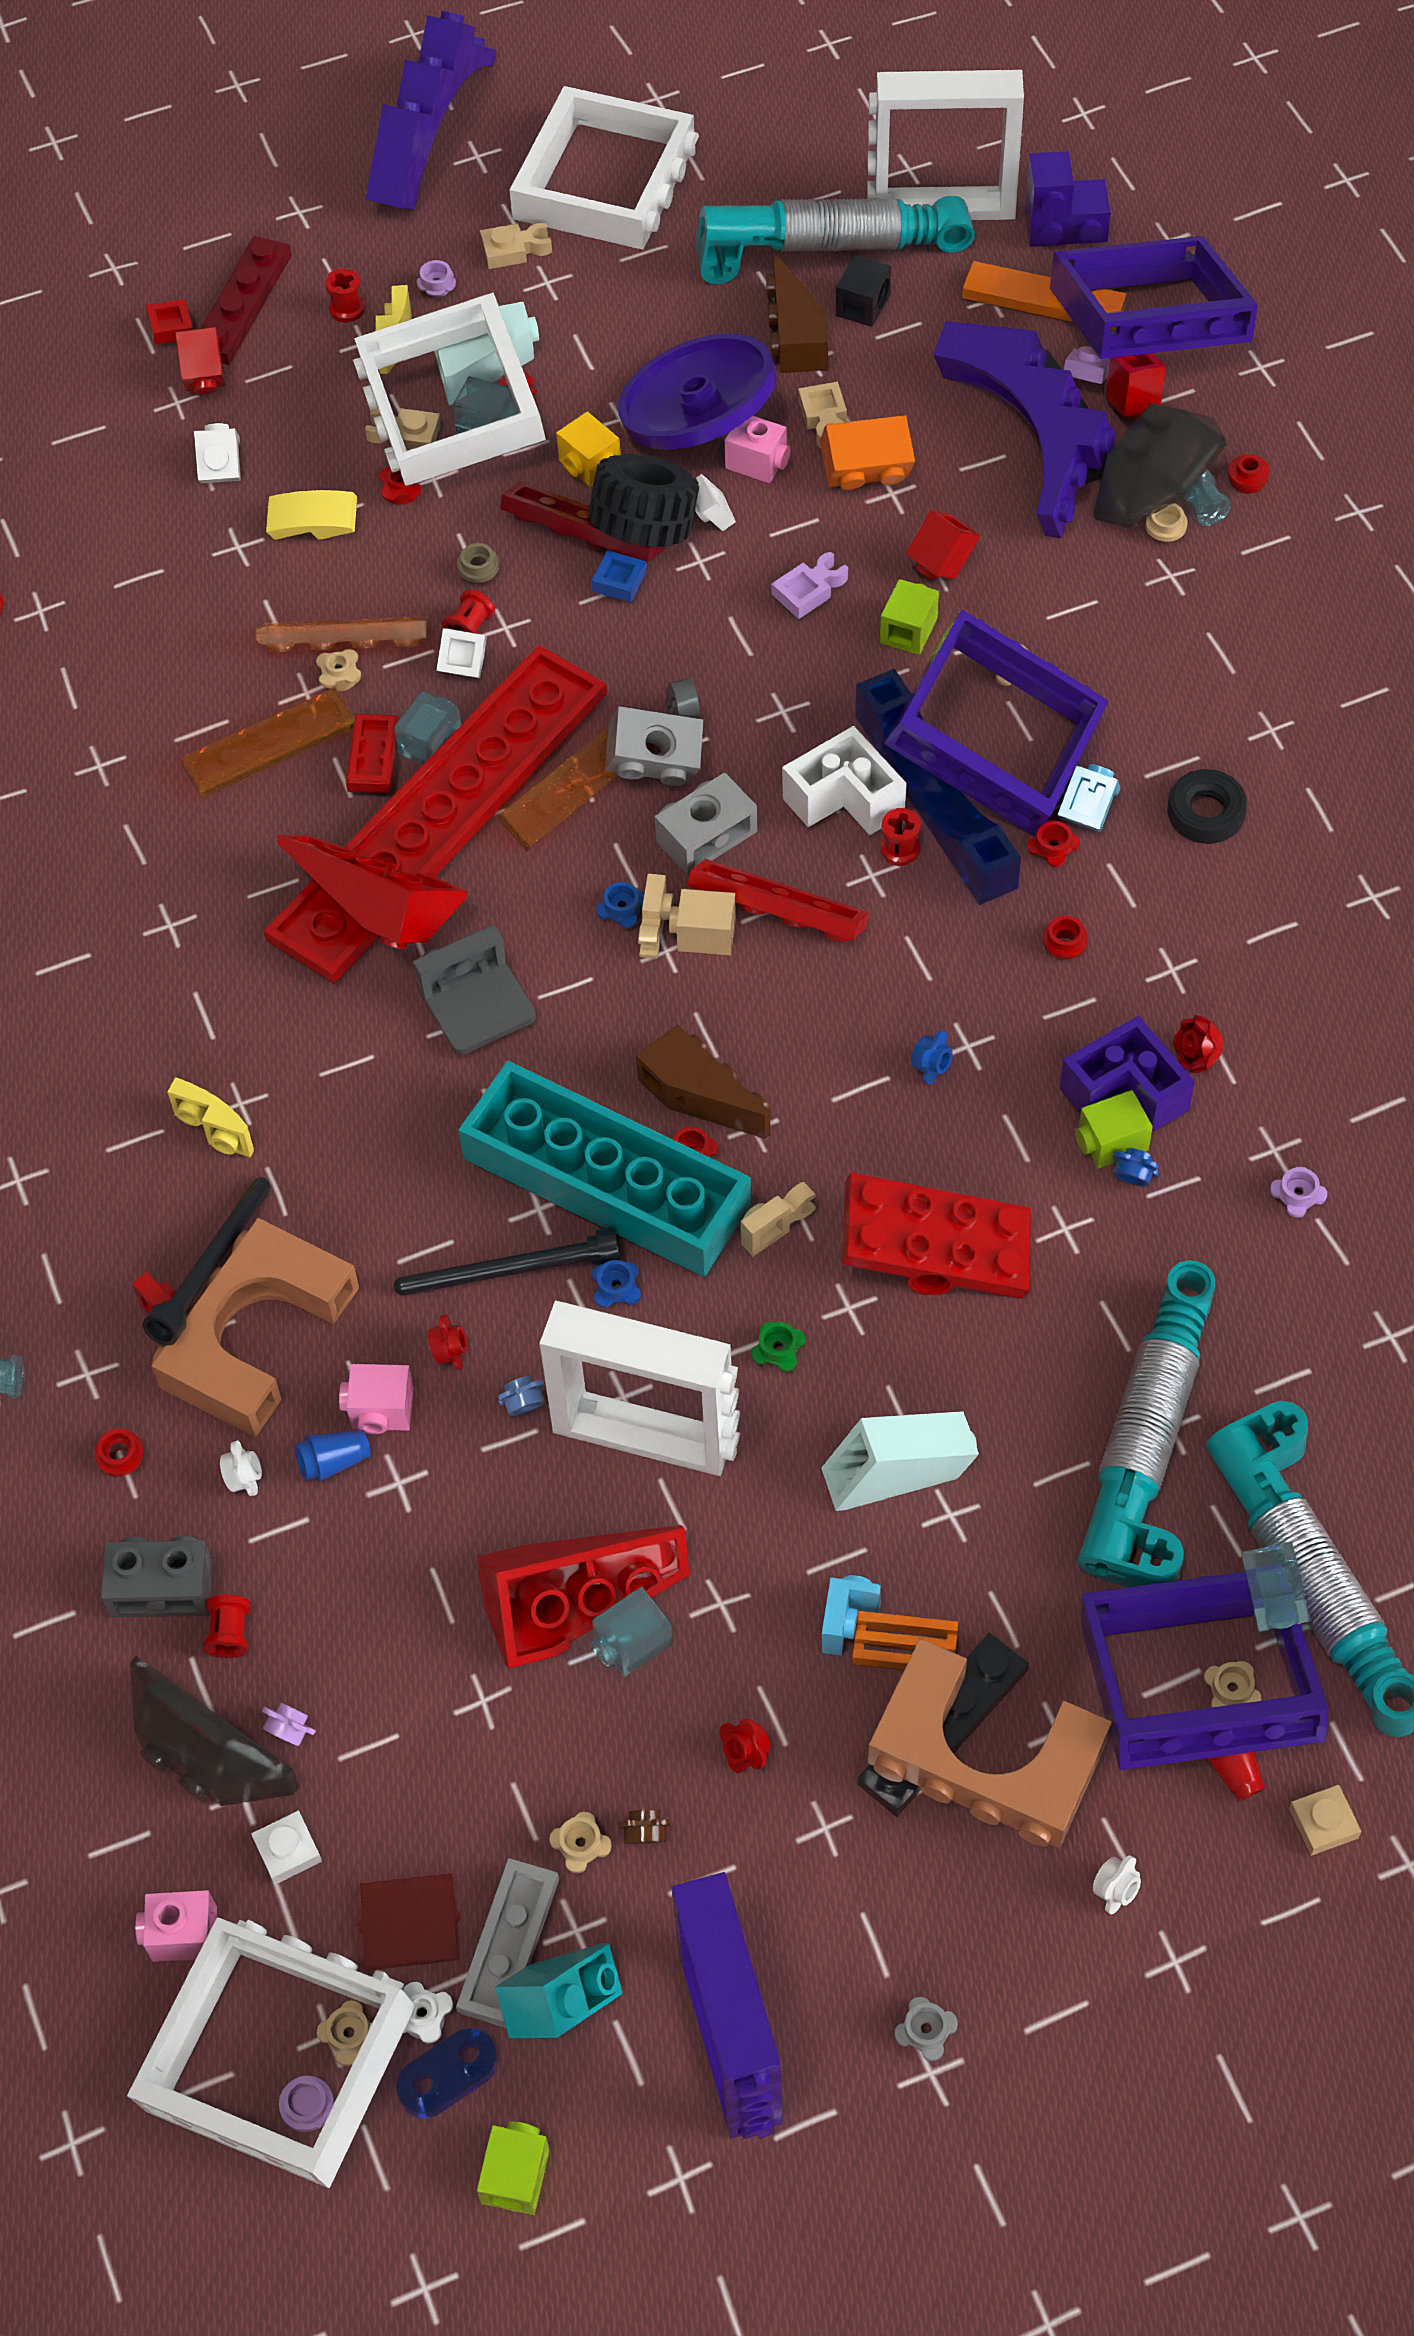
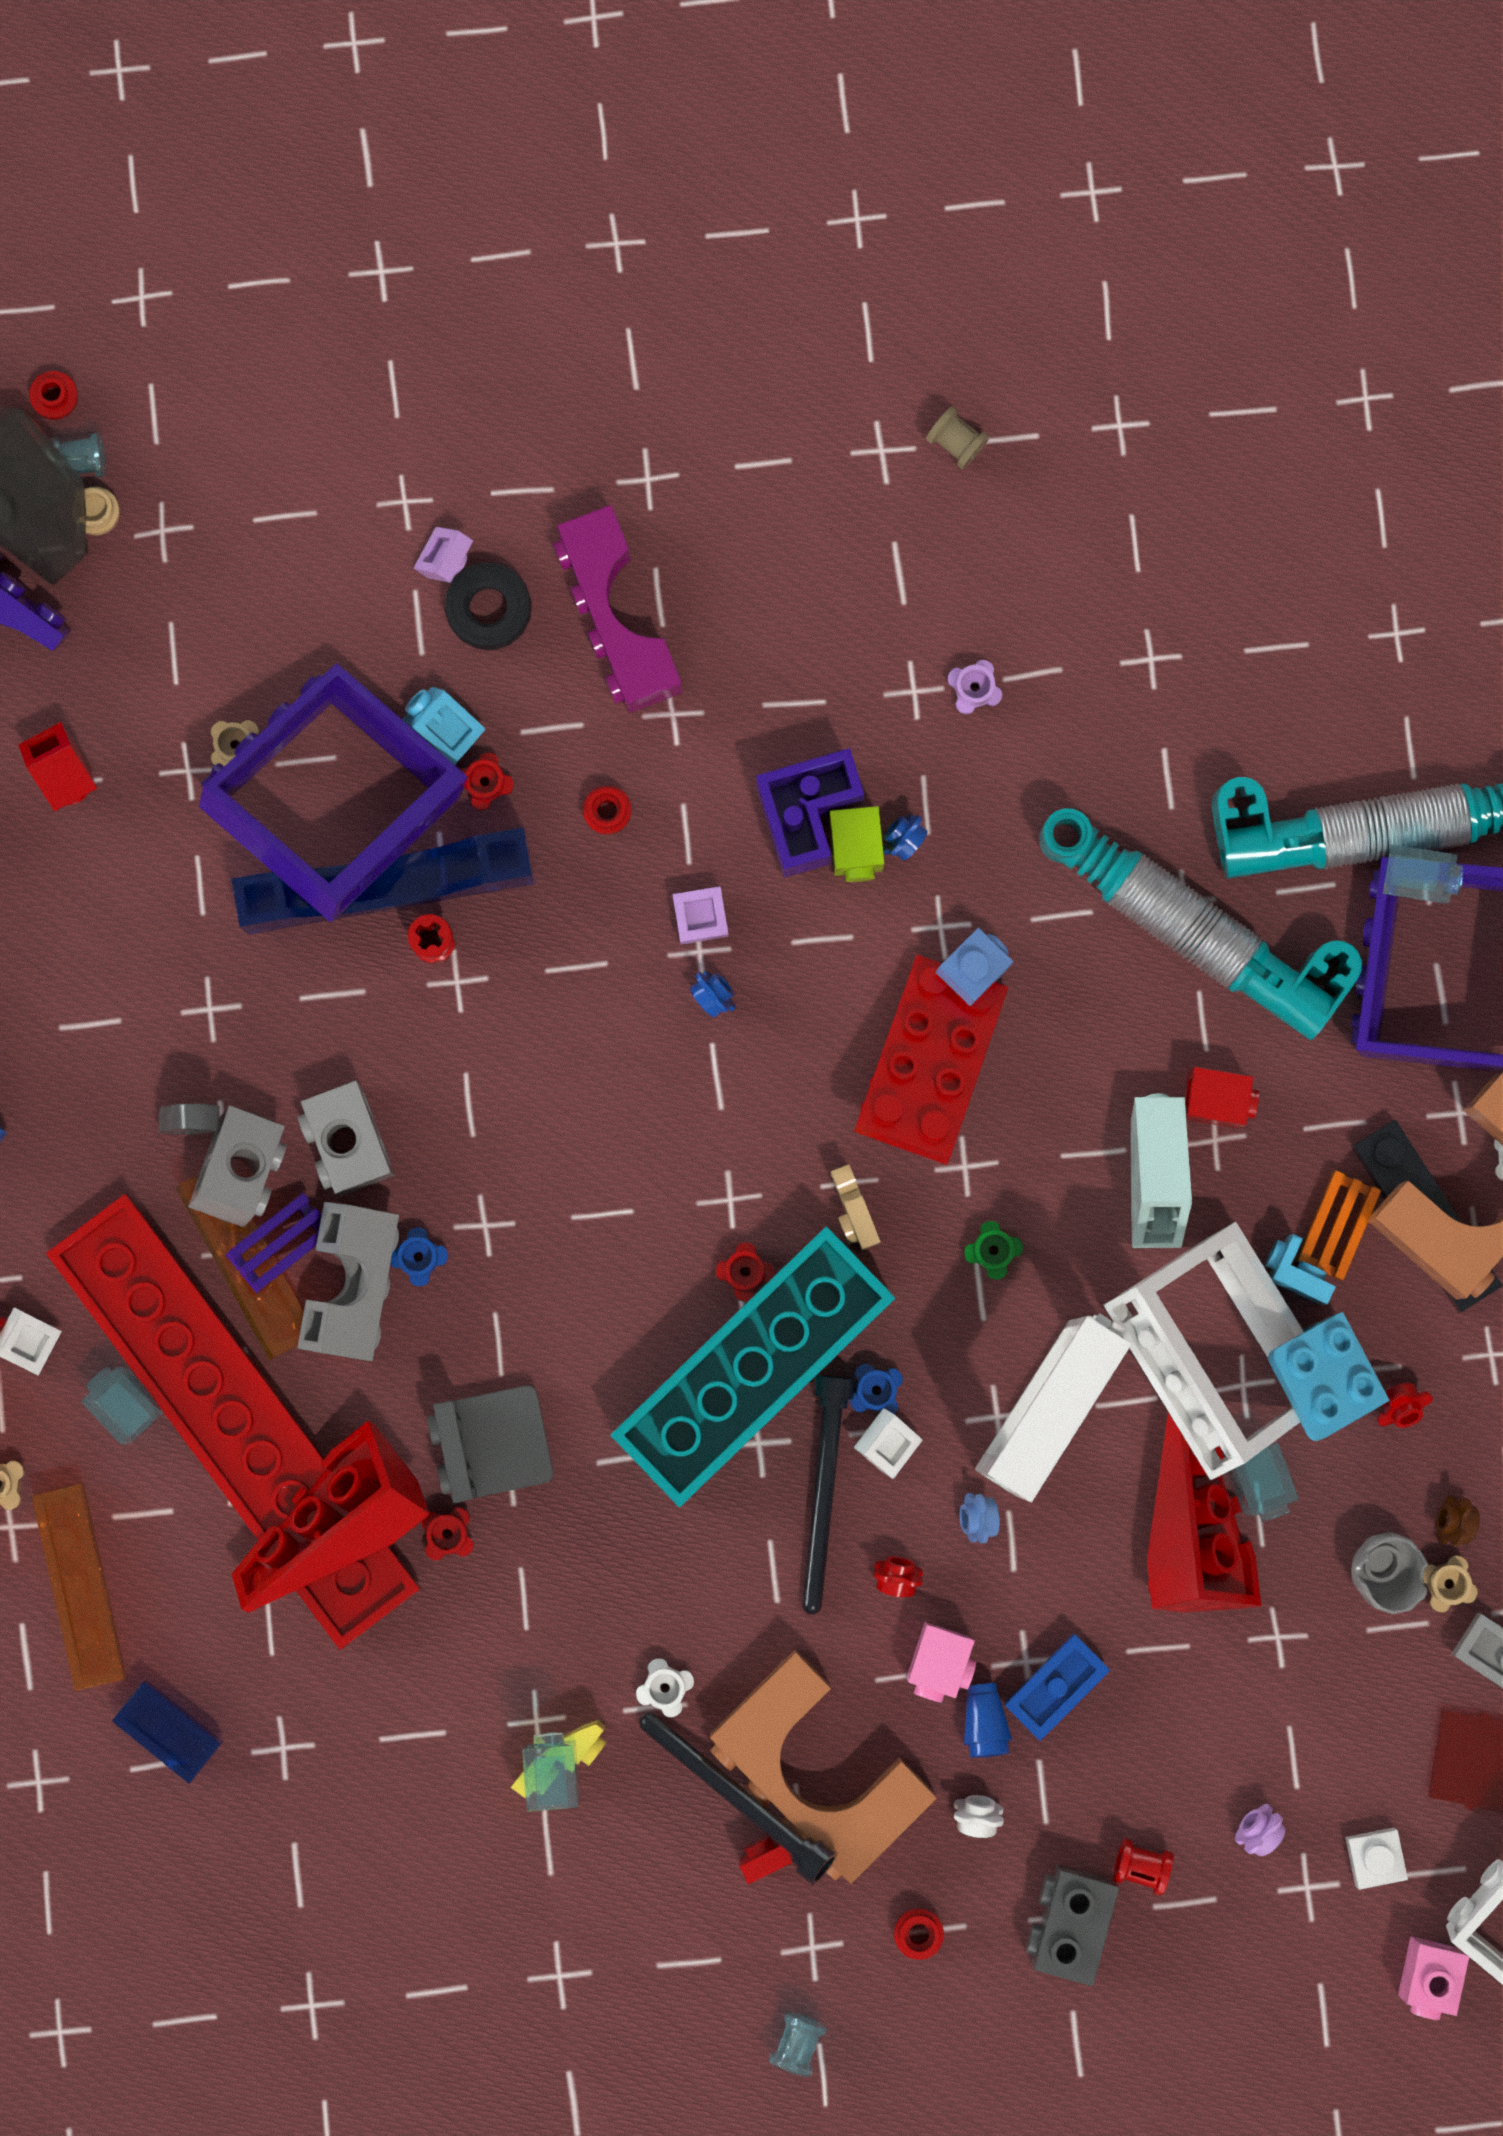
camera: 75 degrees left, 25 degrees up
clear smoke wedge [130,1656,299,1806] -> none
red plate [346,714,400,793] -> none
reddish brown slope [636,1024,771,1139] -> none
tan plate [638,874,674,959] -> none
tan brick [669,889,736,955] -> none
red plate [687,859,870,942] -> none
lavender plate [771,552,848,619] -> none
white brick [782,726,906,835] -> none
lime brick [880,579,939,655] -> none
red plate [1173,1015,1223,1073] -> none
tan plate [1204,1661,1261,1707] -> none
none -> clear blue plate [112,1680,223,1784]
none -> dark purple tile [225,1193,322,1293]
none -> light grey arch [297,1202,399,1361]
none -> lavender plate [413,527,473,583]
none -> red plate [421,1507,474,1561]
none -> clear light blue brick [522,1733,581,1812]
none -> magenta arch [553,505,683,713]
none -> white plate [636,1658,694,1717]
none -> lavender plate [672,886,729,944]
none -> white plate [854,1408,923,1479]
none -> medium blue bracket [935,928,1014,1006]
none -> blue plate [1003,1633,1110,1741]
none -> white window [1103,1222,1304,1480]
none -> red brick [1185,1067,1259,1129]
none -> medium azure bracket [1268,1312,1390,1441]
none -> light grey hair [1351,1531,1428,1615]

